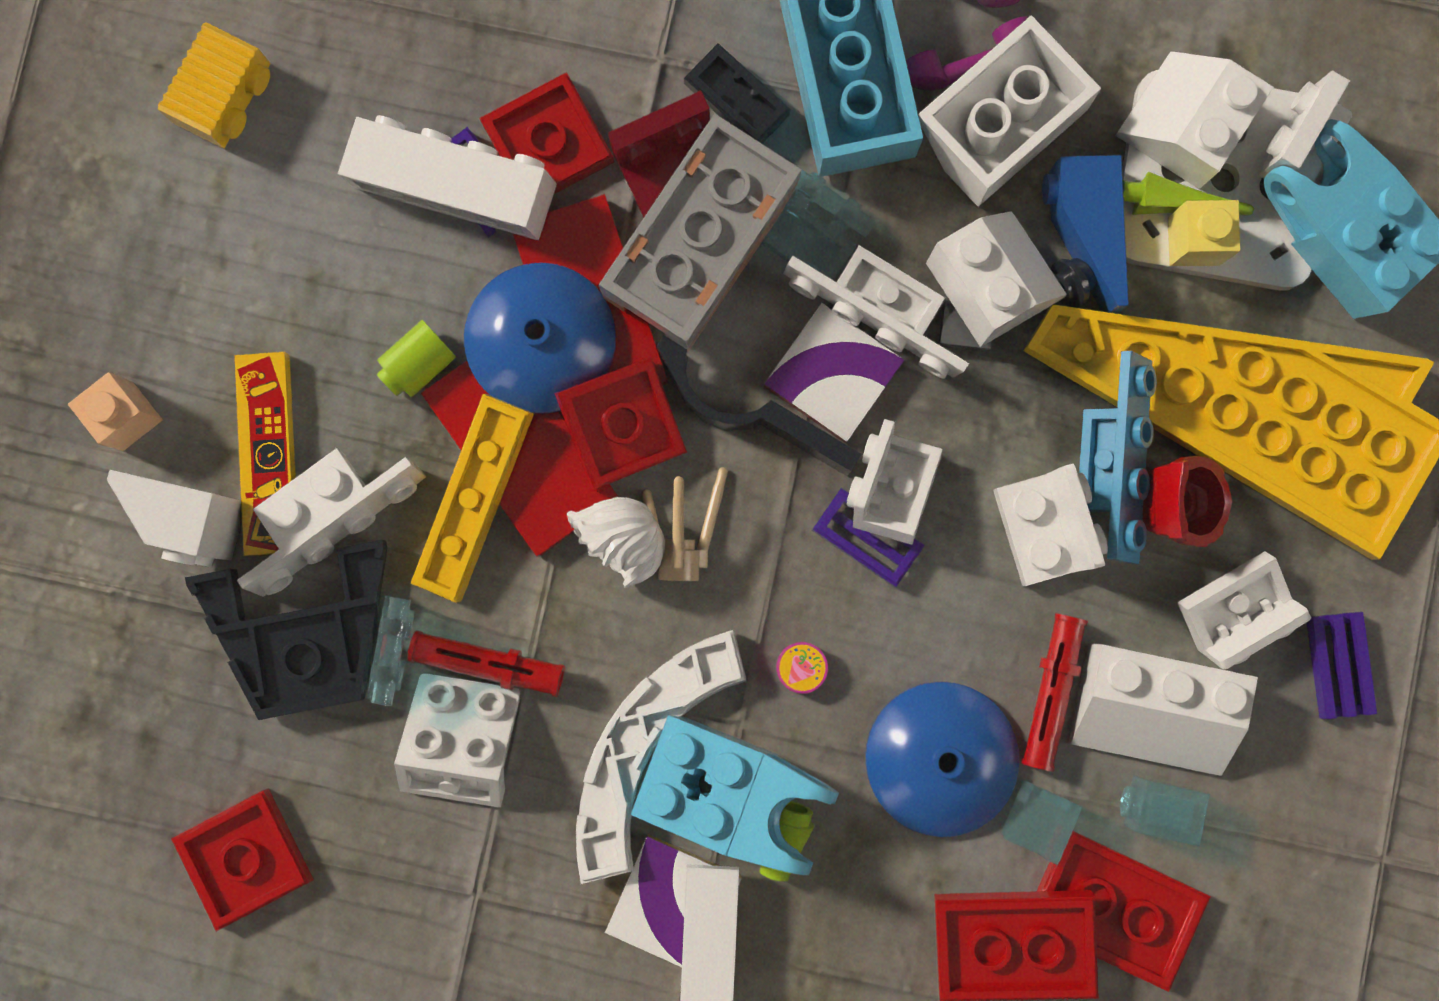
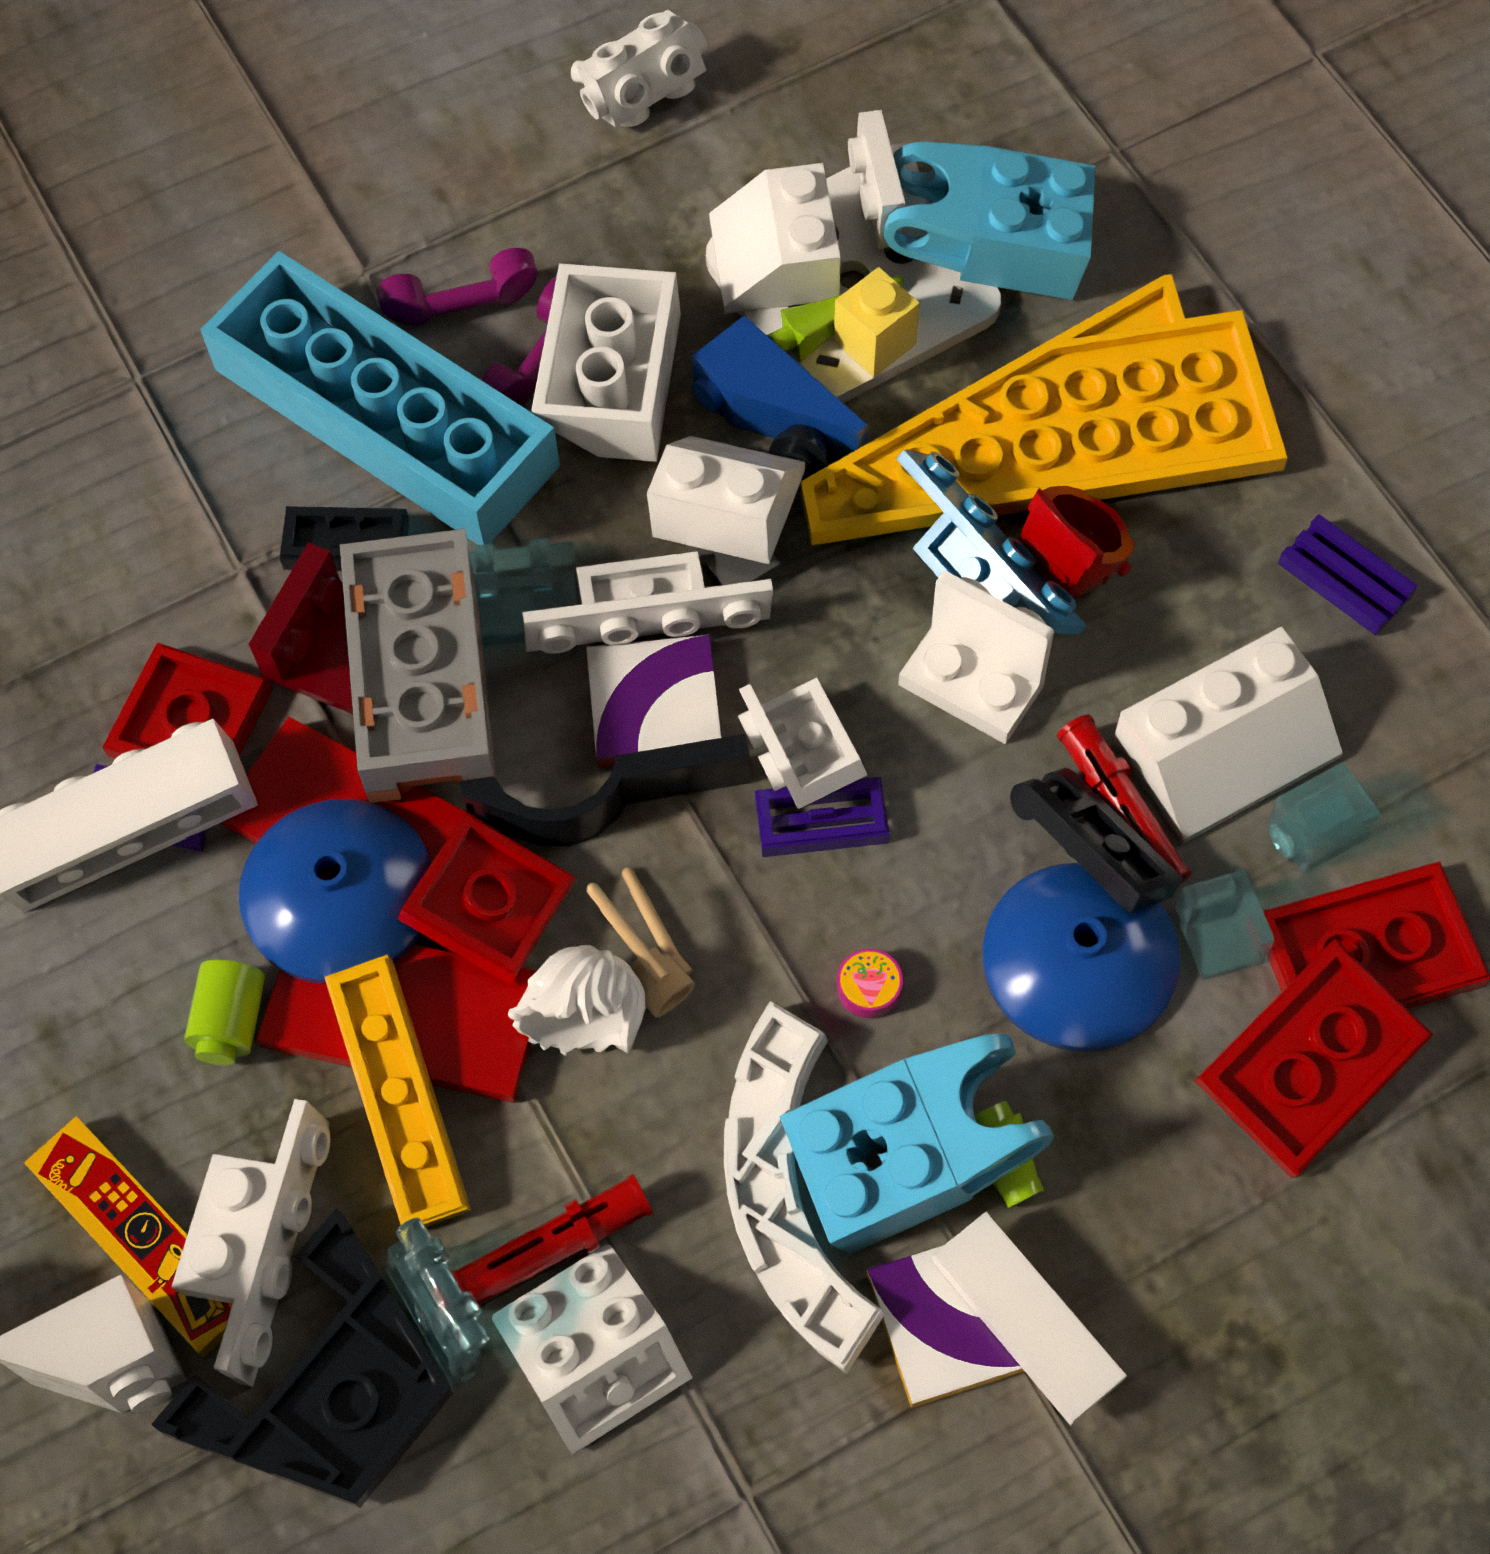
camera: 40 degrees left, 20 degrees down
white bracket [1177,551,1311,669] -> none
none -> black plate [1010,768,1183,914]

